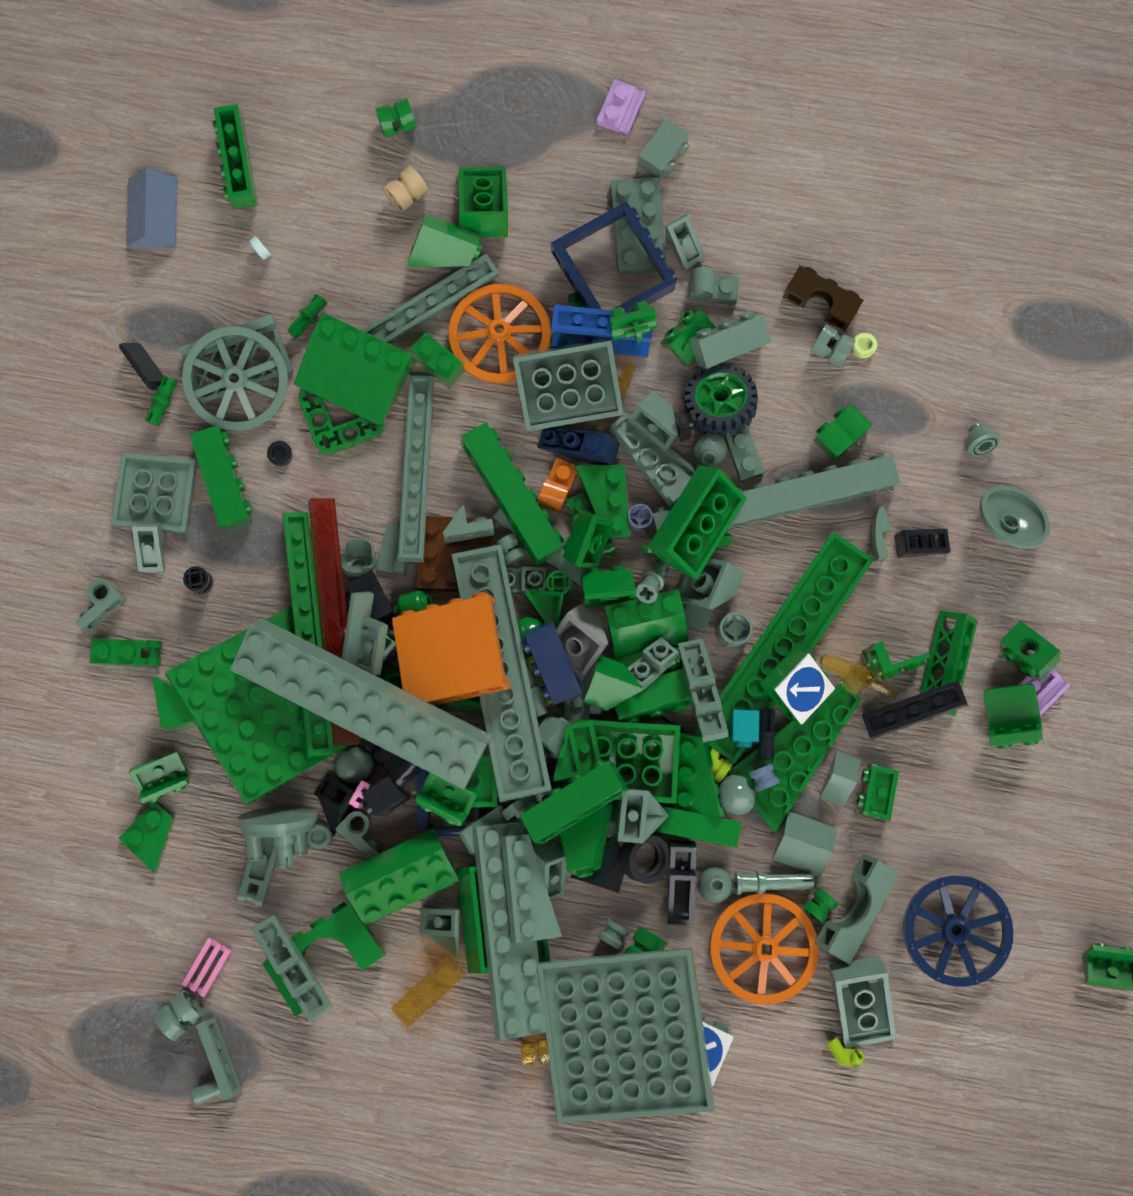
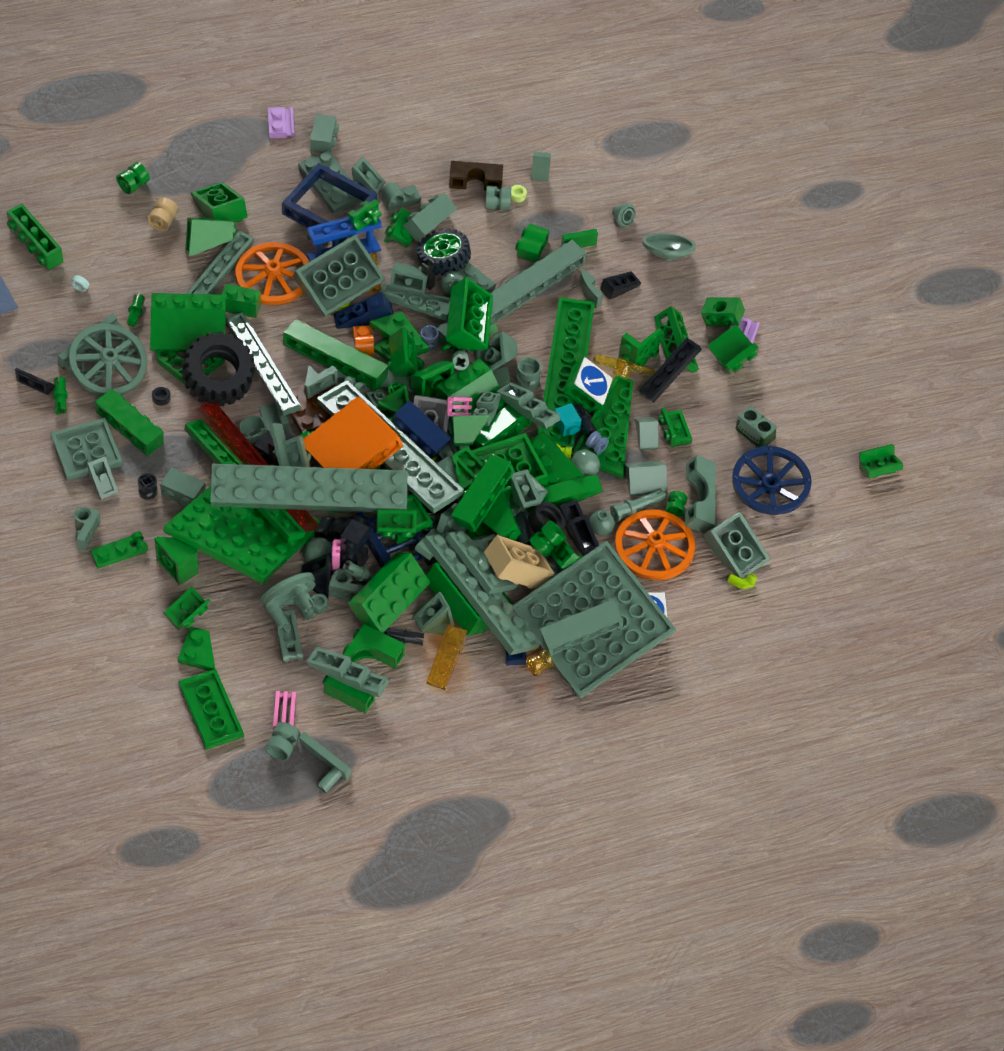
camera: 30 degrees left, 25 degrees down
none -> sand green brick [160,468,206,507]
none -> green tile [178,669,244,750]
none -> black tyre [182,332,255,407]
none -> sand green pin [342,560,375,583]
none -> black axle [385,628,424,645]
none -> bright pink tile [447,397,472,416]
none -> tan brick [484,535,554,589]
none -> green wheel [530,520,566,557]
none -> sand green tile [531,151,551,181]
none -> sand green brick [540,599,623,656]
none -> green plate [550,540,579,570]
none -> green tile [561,229,598,248]
none -> sand green piece [736,406,777,447]

